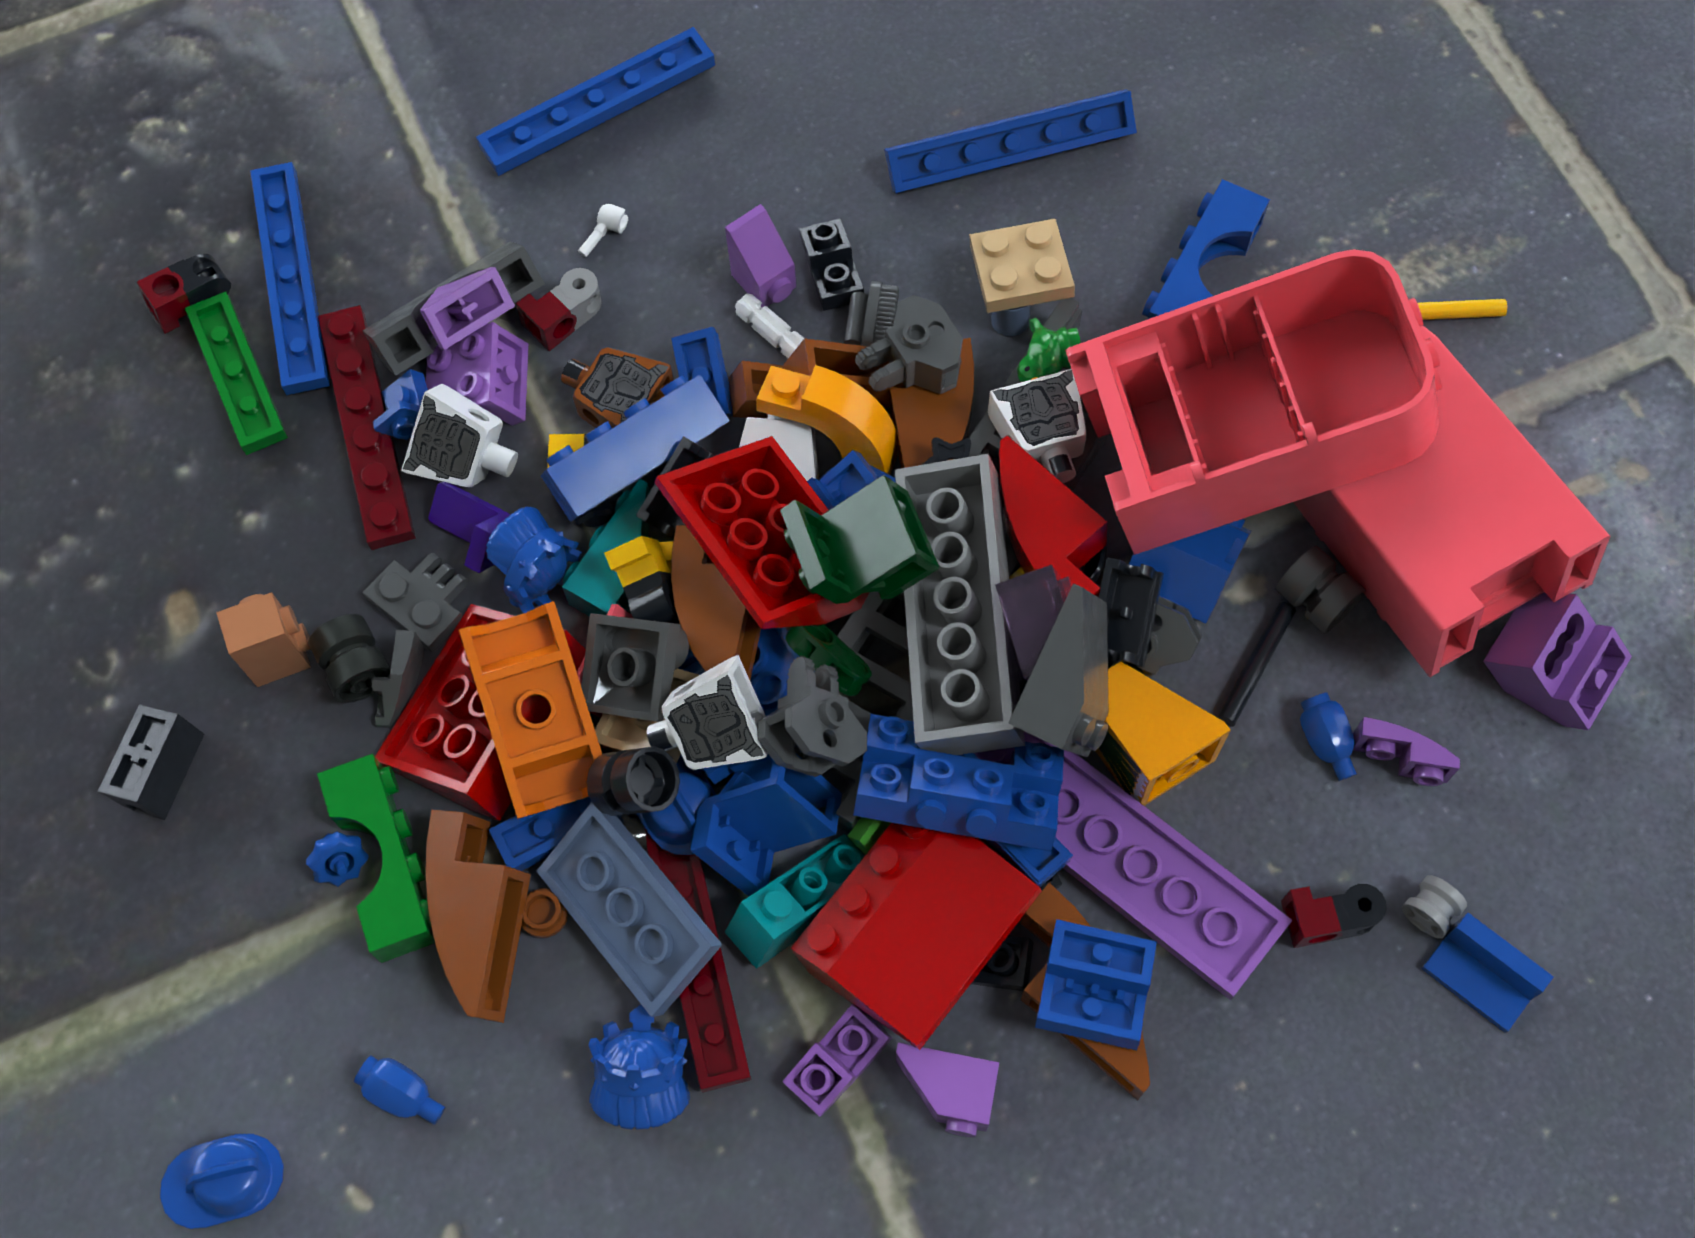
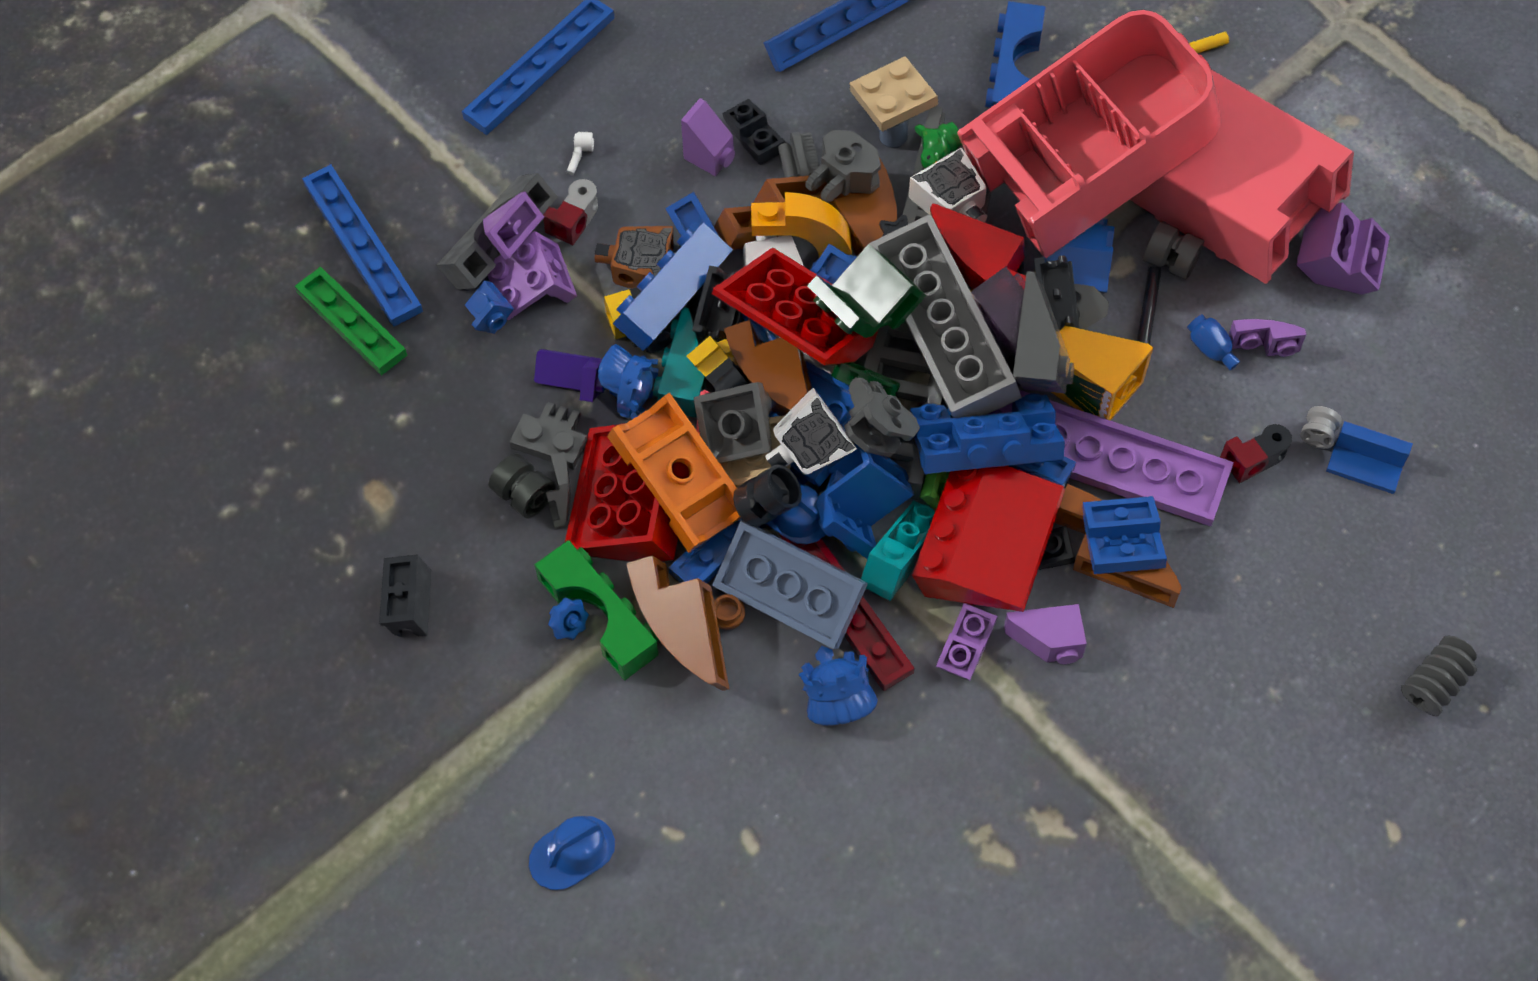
camera: 20 degrees left, 5 degrees down
leg [137,254,231,334] -> none
nougat brick [216,592,311,687] -> none
dark red plate [318,305,416,550] -> none
blue plant [354,1055,446,1125] -> none
torso [401,384,518,487] -> none
white axle [735,293,804,358] -> none

